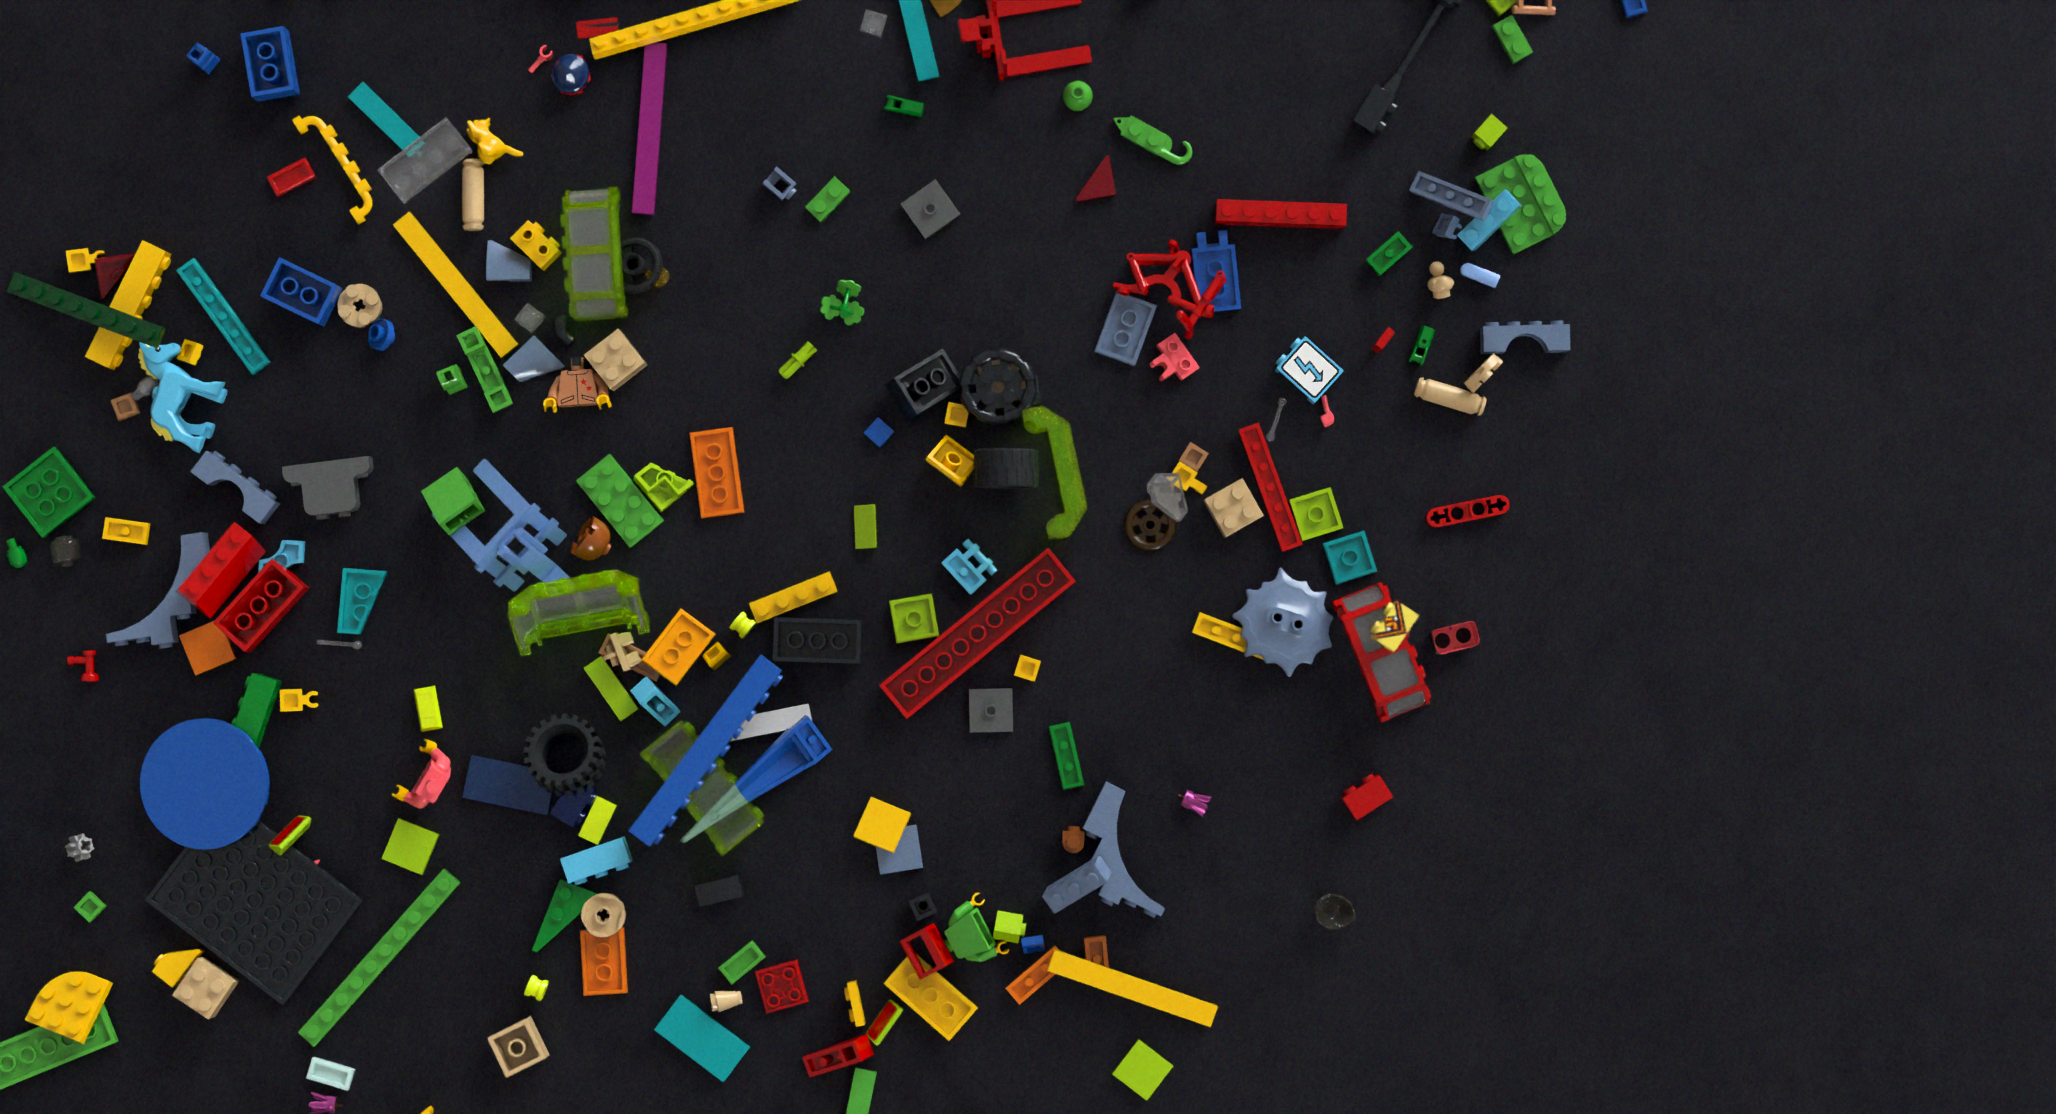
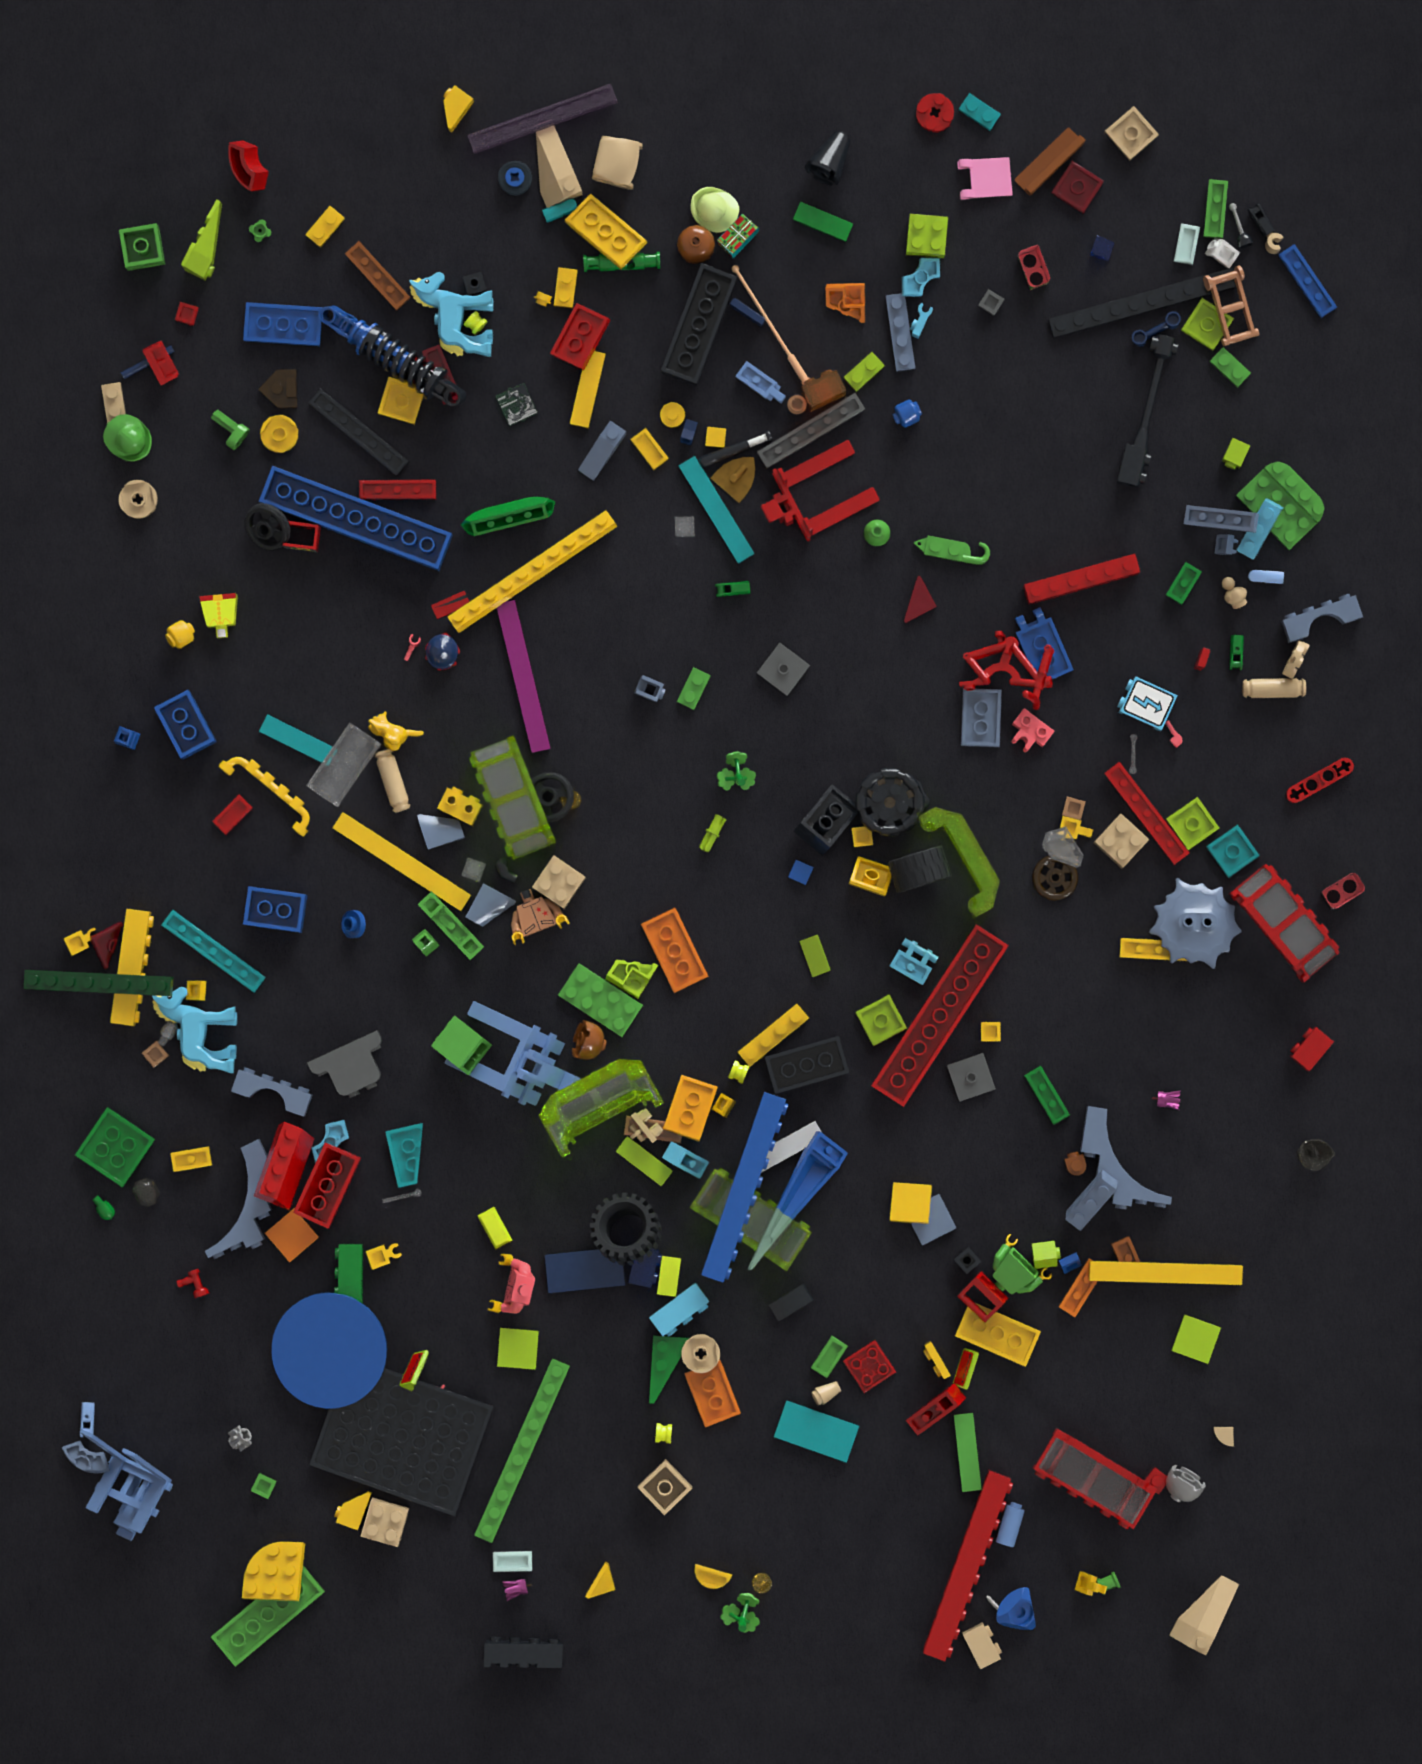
camera: 10 degrees left, 0 degrees up
tan plate [338,284,382,328] -> none
brick [1370,601,1419,652] -> none

